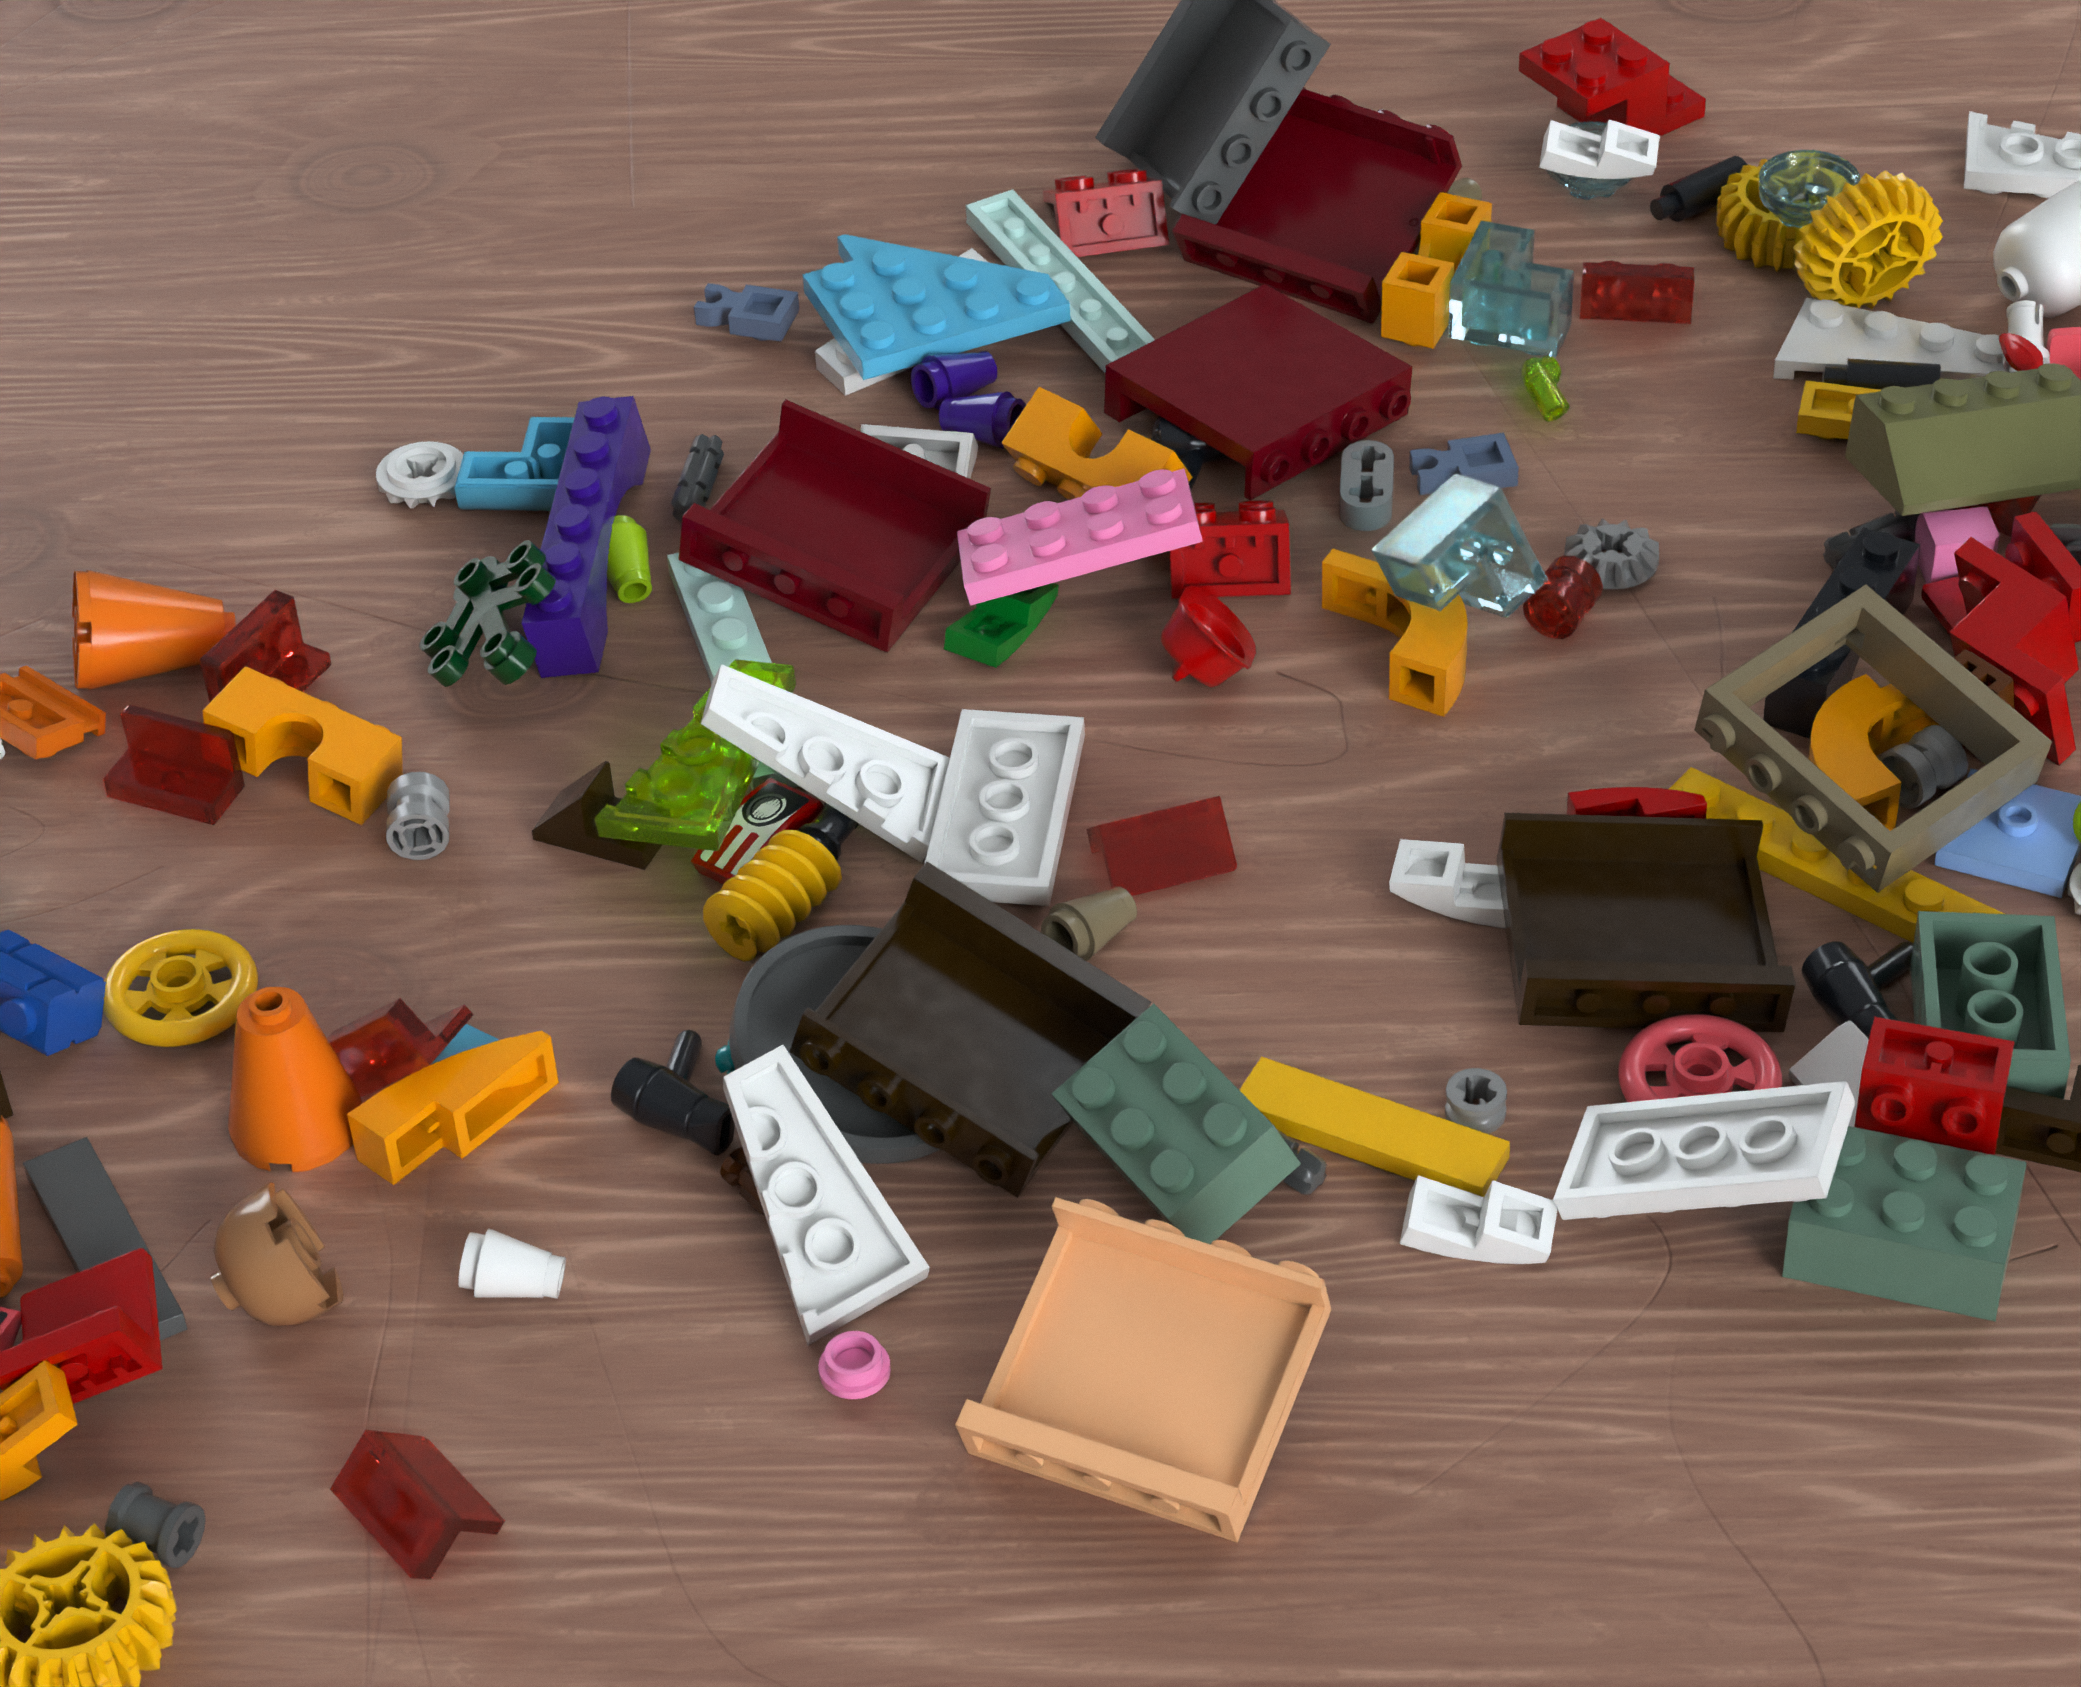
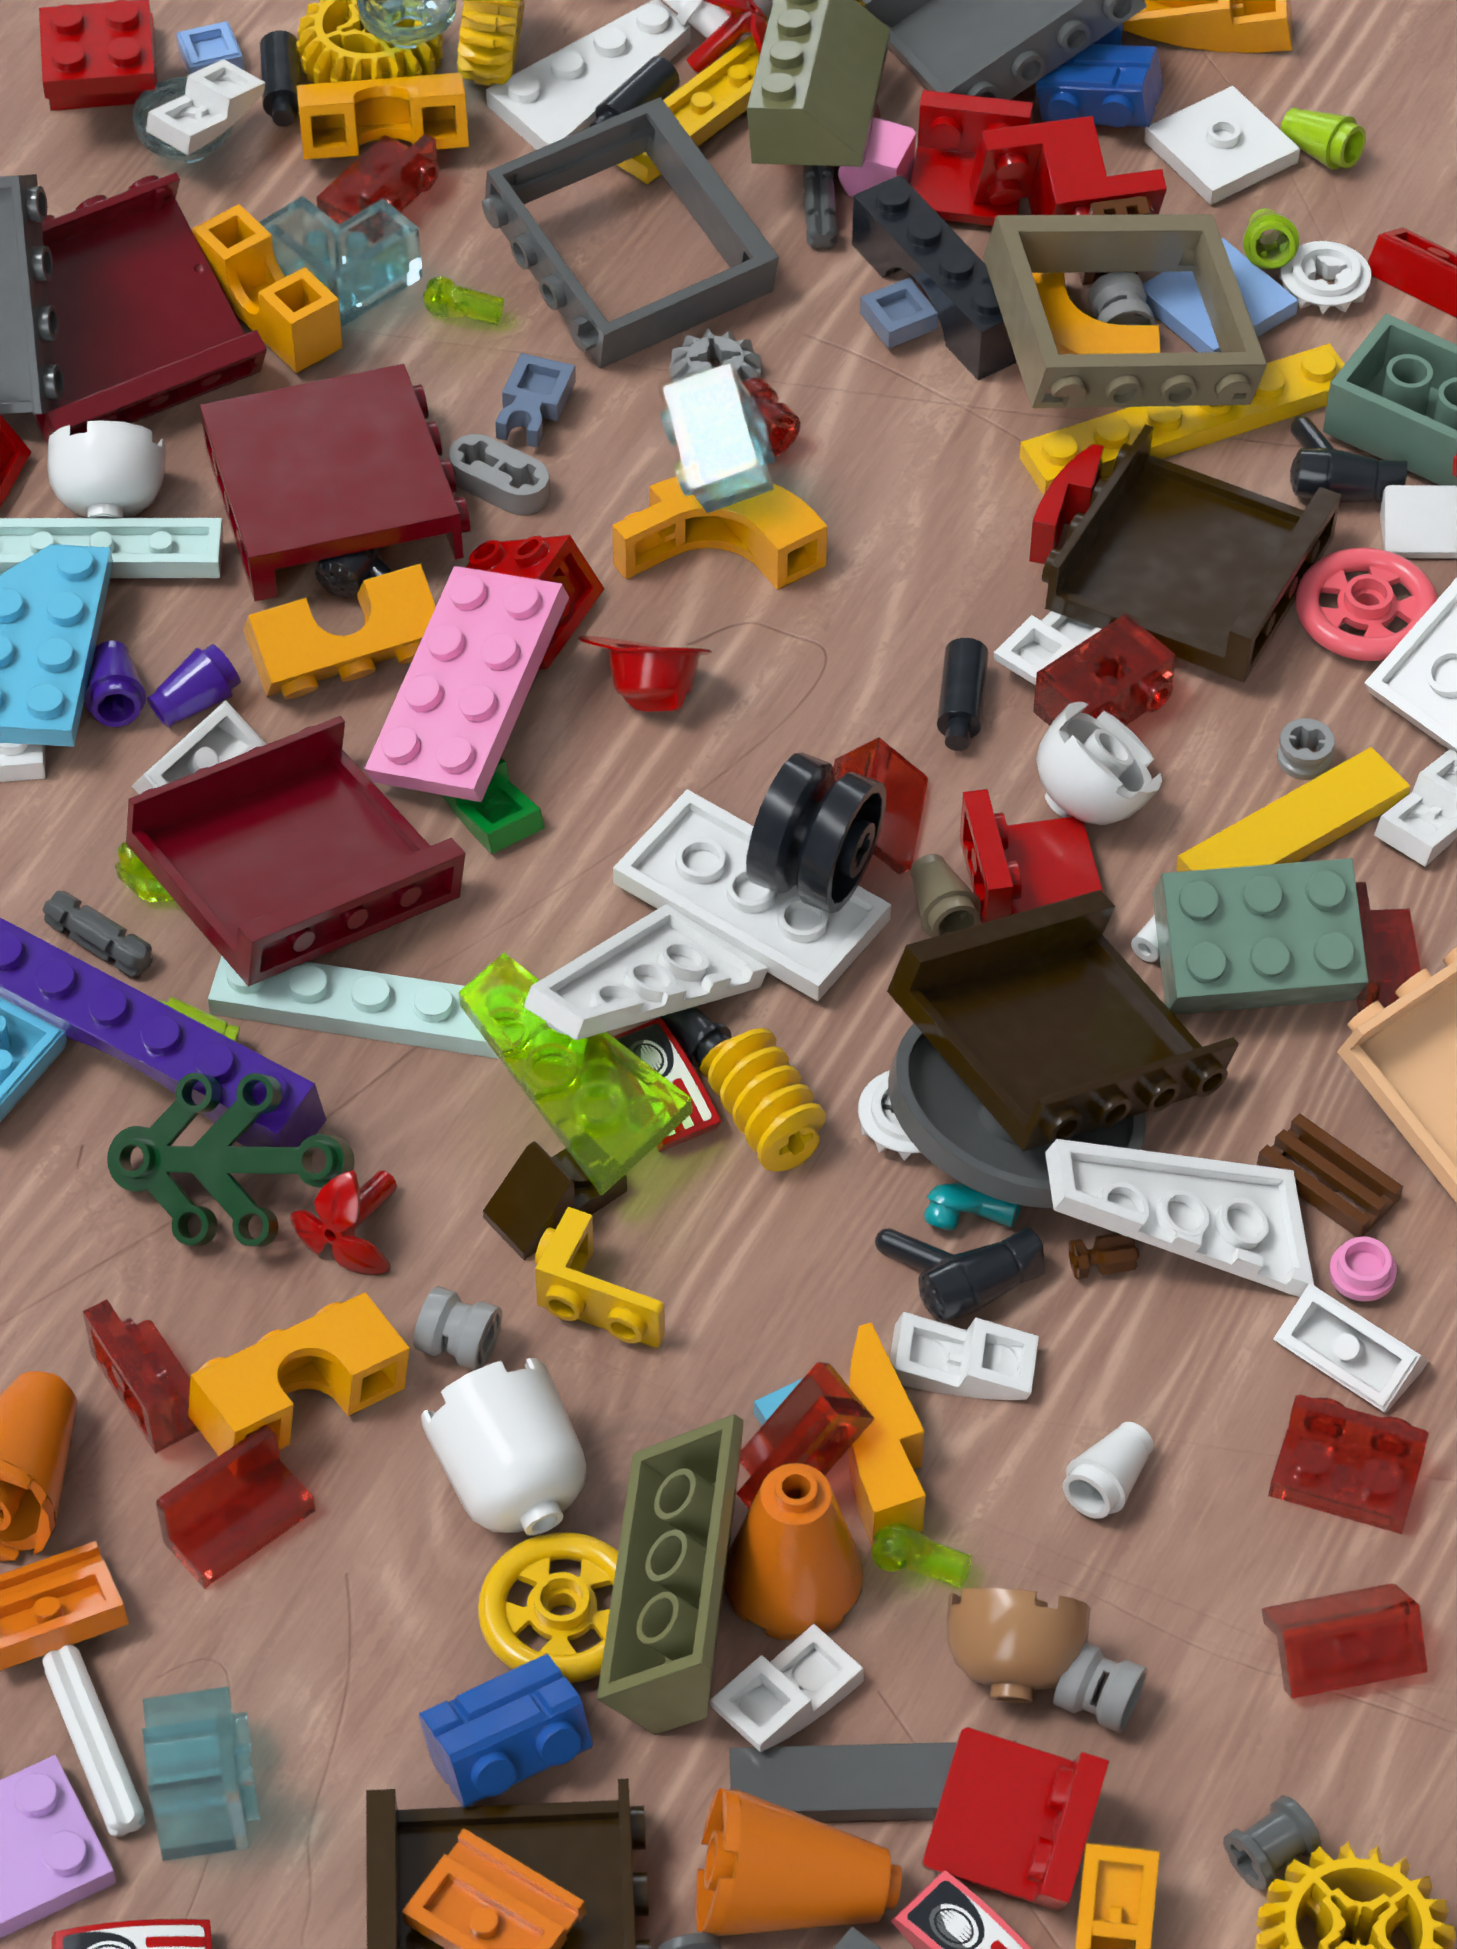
camera: 65 degrees left, 10 degrees up
none -> white cylinder [47,420,166,518]
none -> light blue tile [176,21,244,75]
none -> red plant [290,1170,397,1275]
none -> light orange arch [297,73,469,160]
none -> white cylinder [421,1358,586,1535]
none -> dark grey window [482,97,779,369]
none -> yellow bracket [535,1207,665,1348]
none -> olive slope [597,1414,744,1735]
none -> white slope [710,1624,864,1752]
none -> black wheel [746,752,886,913]
none -> sand blue plate [860,278,938,349]
none -> clear neon green arm [871,1523,972,1588]
none -> white slope [890,1312,1039,1400]
none -> black cylinder [937,638,989,751]
none -> red bracket [960,789,1103,923]
none -> clear red brick [1033,613,1176,726]
none -> white cylinder [1036,702,1162,825]
none -> light grey wheel [1053,1642,1147,1734]
none -> reddish brown tile [1257,1113,1403,1237]
none -> clear red bracket [1268,1395,1429,1534]
none -> white slope [1273,1283,1429,1413]
none -> clear red panel [1356,882,1421,1013]

